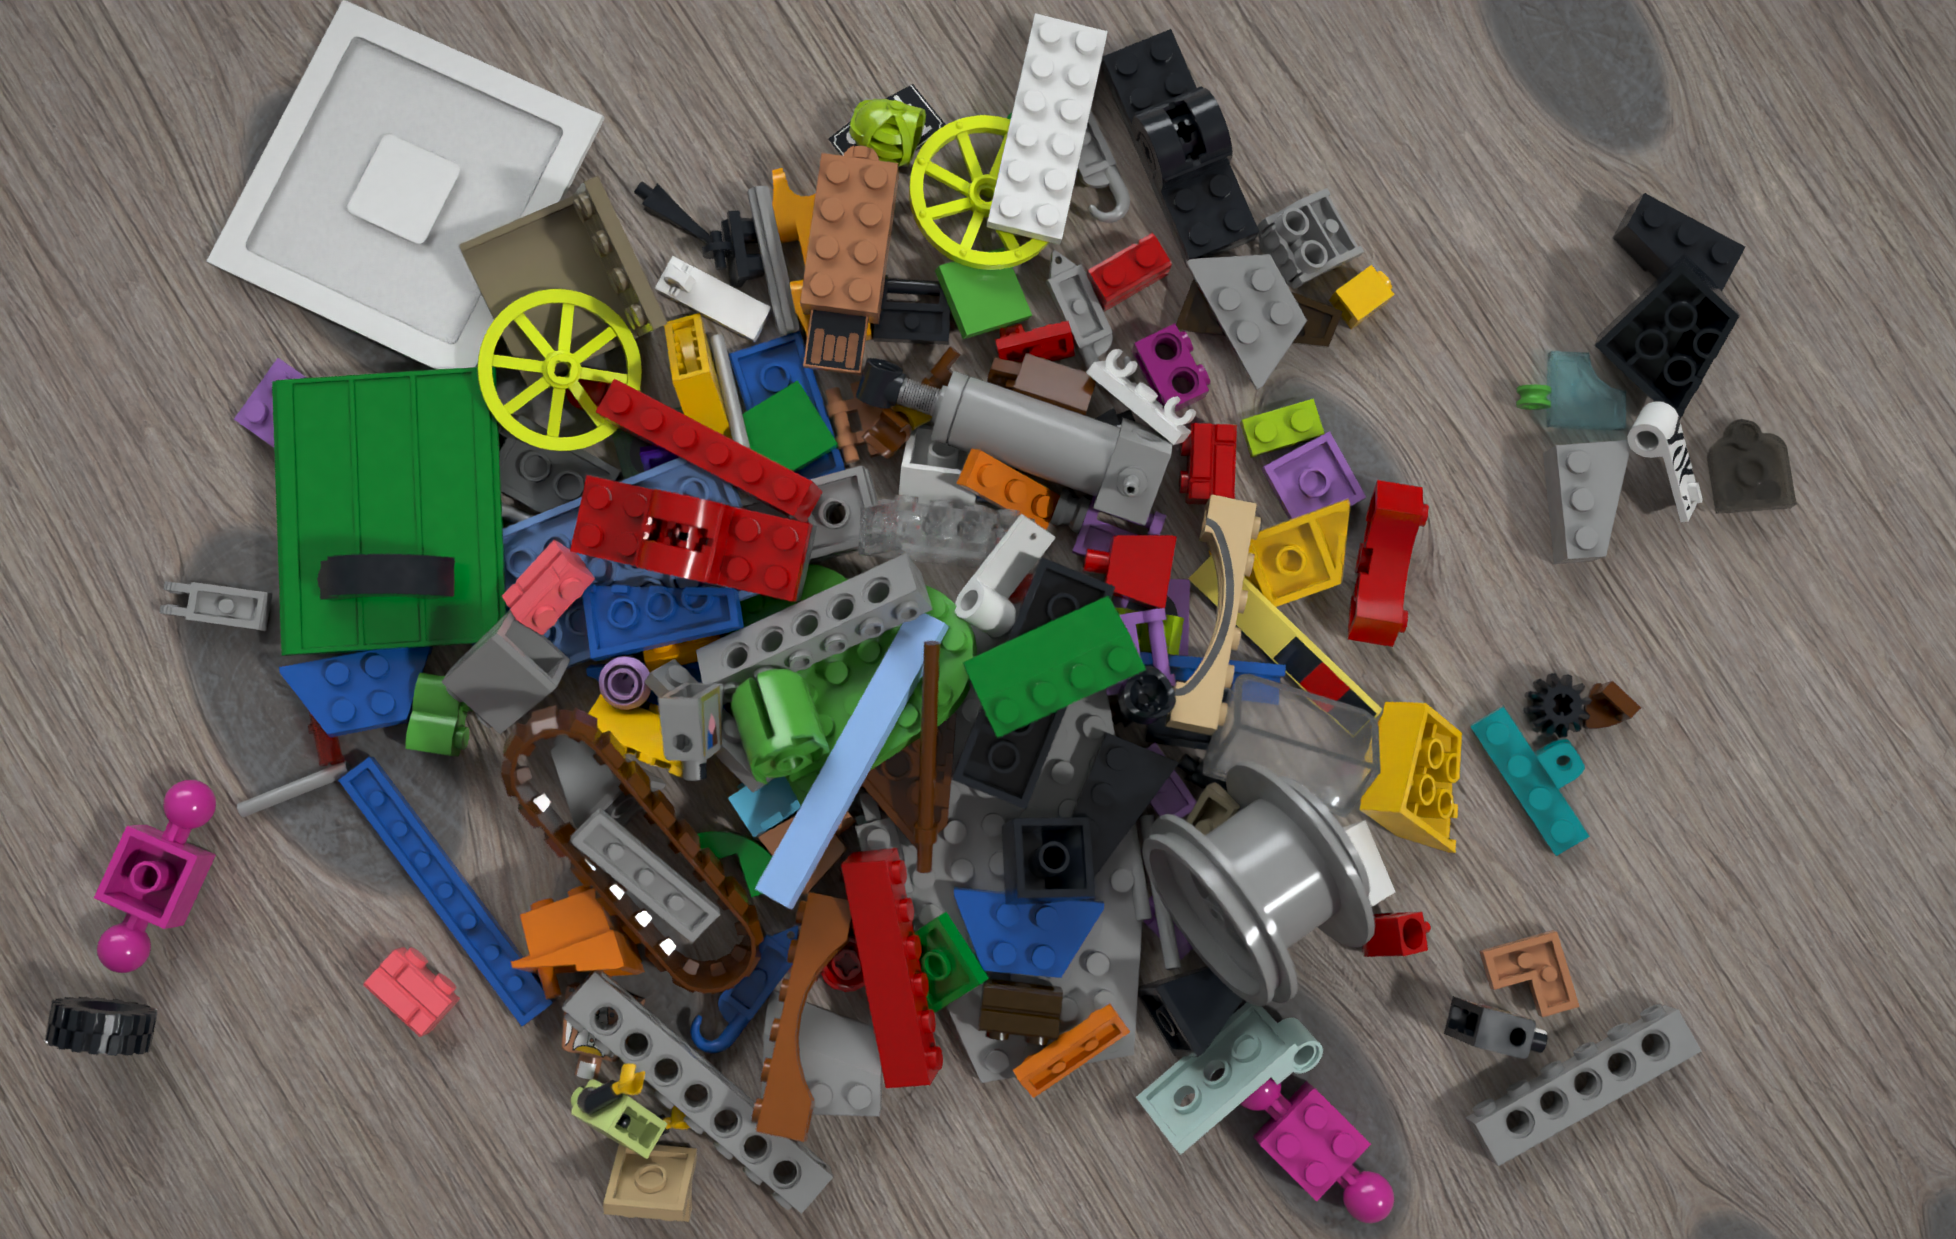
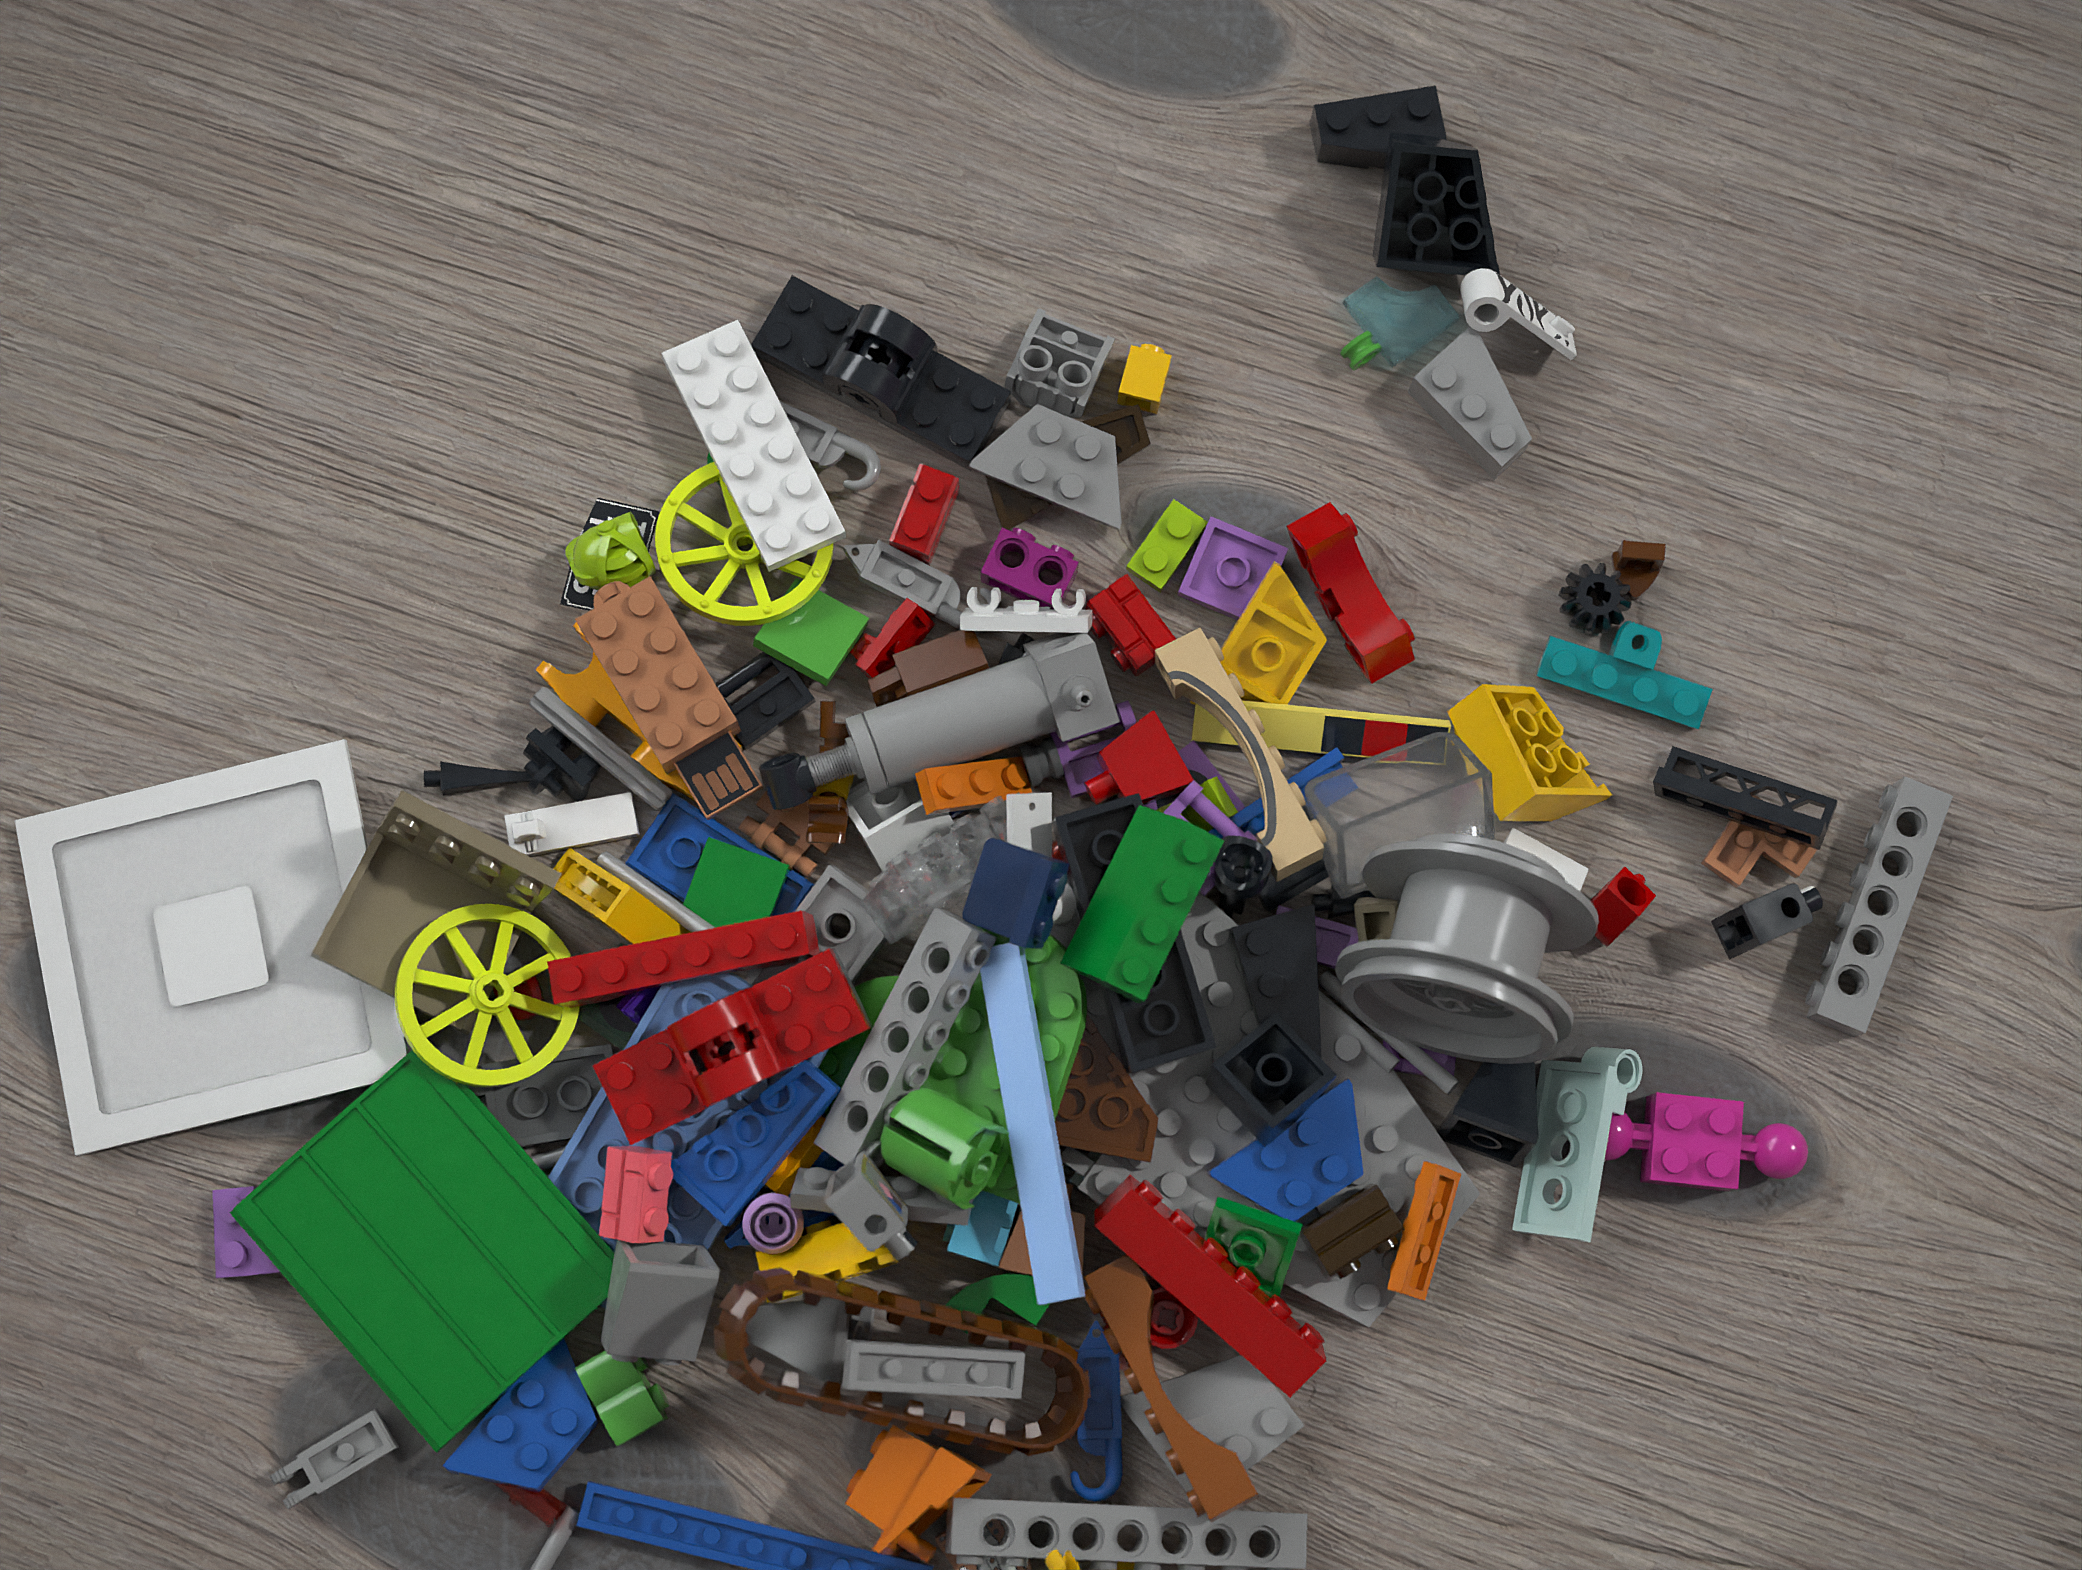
camera: 40 degrees left, 5 degrees down
black arch [317,554,455,601] -> none
reddish brown bar [913,640,940,873] -> none
clear smoke plate [1707,419,1797,514] -> none
none -> dark blue bracket [962,838,1070,949]
none -> black fence [1653,746,1838,850]

